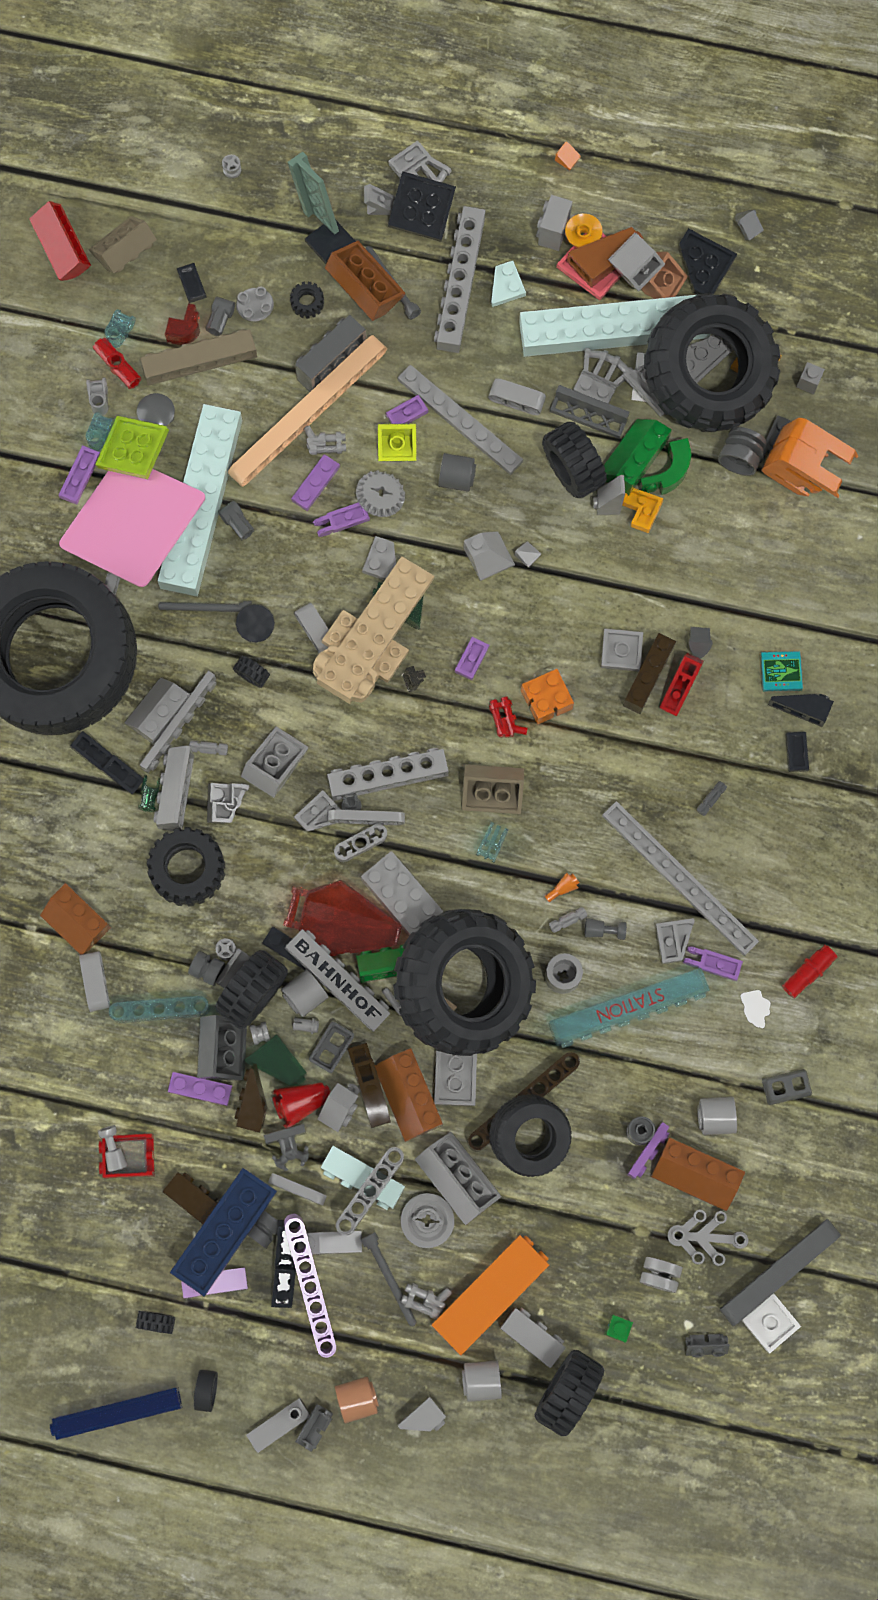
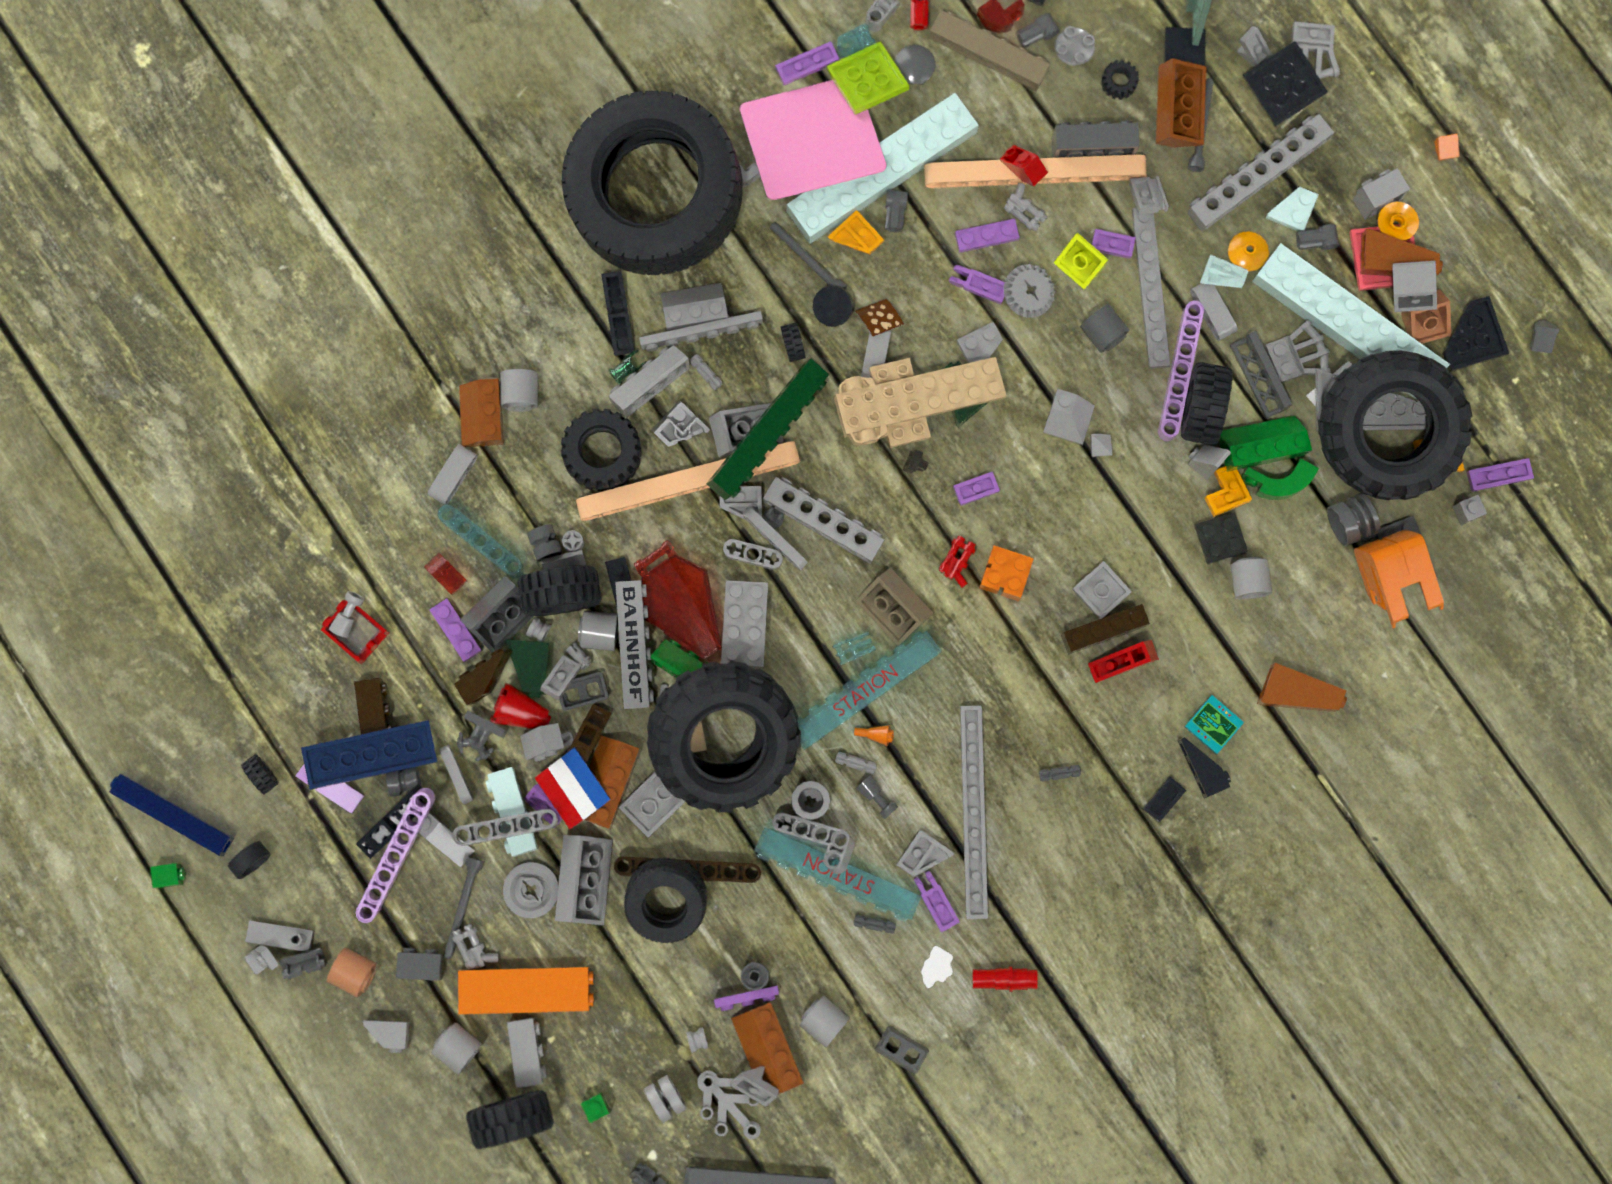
camera: 40 degrees right, 5 degrees up
dark grey tile [689,627,713,659] -> none
none -> green brick [150,863,186,889]
none -> light grey bracket [244,945,279,974]
none -> dark grey brick [396,948,444,981]
none -> clear red brick [424,552,467,596]
none -> light grey piece [500,369,538,412]
none -> medium lavender plate [524,783,563,826]
none -> sticker [535,748,610,830]
none -> light grey plate [540,655,581,701]
none -> light nougat beam [576,441,800,521]
none -> light grey wheel [686,1027,708,1053]
none -> dark green brick [706,358,830,500]
none -> light grey slope [730,1066,779,1107]
none -> light grey beam [772,813,855,874]
none -> clear light blue brick [798,631,942,751]
none -> light orange wing [828,210,884,255]
none -> dark grey axle [854,915,896,934]
none -> reddish brown sticker [855,299,904,337]
none -> red slope [1000,145,1048,186]
none -> light grey plate [1129,176,1169,214]
none -> lavender beam [1158,301,1204,441]
none -> pearl dark grey plate [1194,512,1248,565]
none -> light aqua wing [1200,255,1248,288]
none -> light orange dish [1228,231,1269,272]
none -> light grey piece [1231,557,1272,600]
none -> dark orange slope [1257,663,1347,712]
none -> dark grey piece [1296,224,1339,250]
none -> medium lavender plate [1467,458,1534,492]

